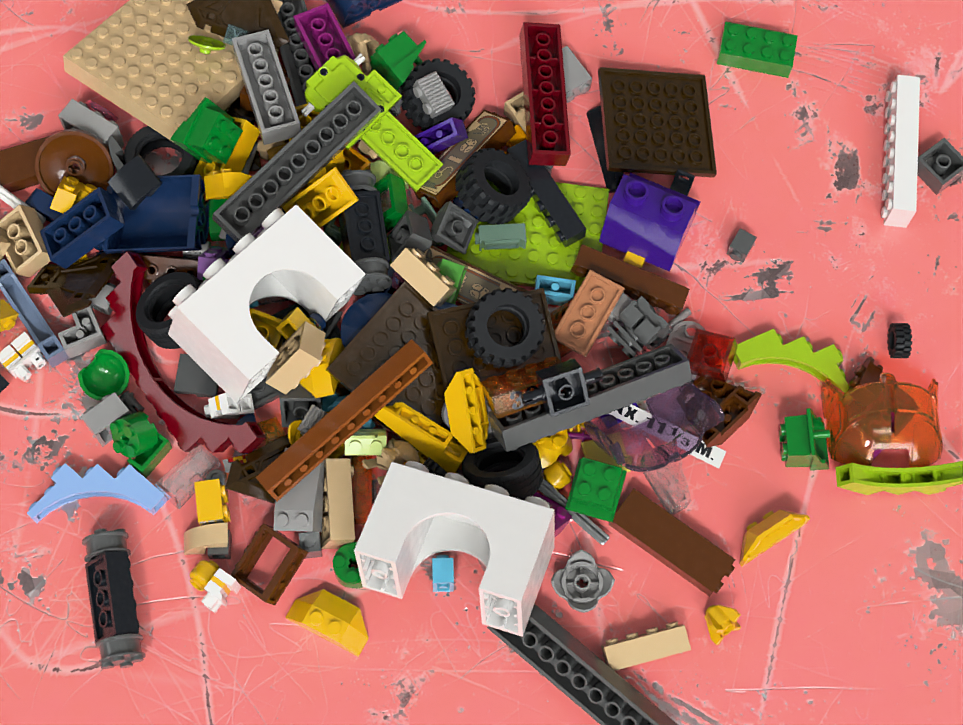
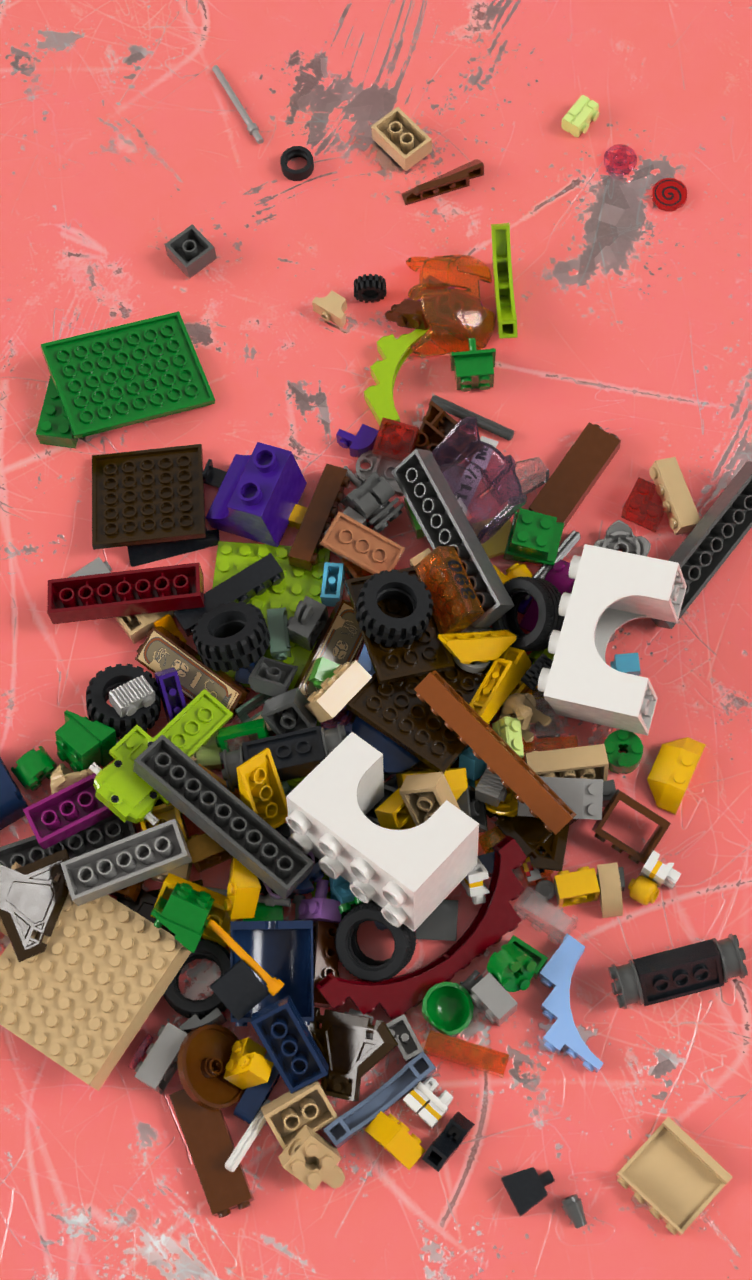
camera: 80 degrees left, 0 degrees up
lime dish [188,35,226,54] -> none
clear light blue tile [223,24,248,46] -> none
dark blue tile [308,312,327,331] -> none
black brick [521,359,603,417] -> none
yellow brick [704,605,741,645] -> none
dark grey brick [727,228,757,263] -> none
yellow wedge [739,510,811,567] -> none
white brick [881,75,920,228] -> none
none -> green brick [11,746,57,791]
none -> green plate [41,311,215,439]
none -> light orange piece [207,919,285,996]
none -> dark grey brick [286,596,329,651]
none -> tan brick [312,290,347,328]
none -> dark purple brick [336,424,380,457]
none -> clear orange brick [424,1030,510,1078]
none -> dark grey axle [431,395,514,440]
none -> clear red brick [621,478,665,533]

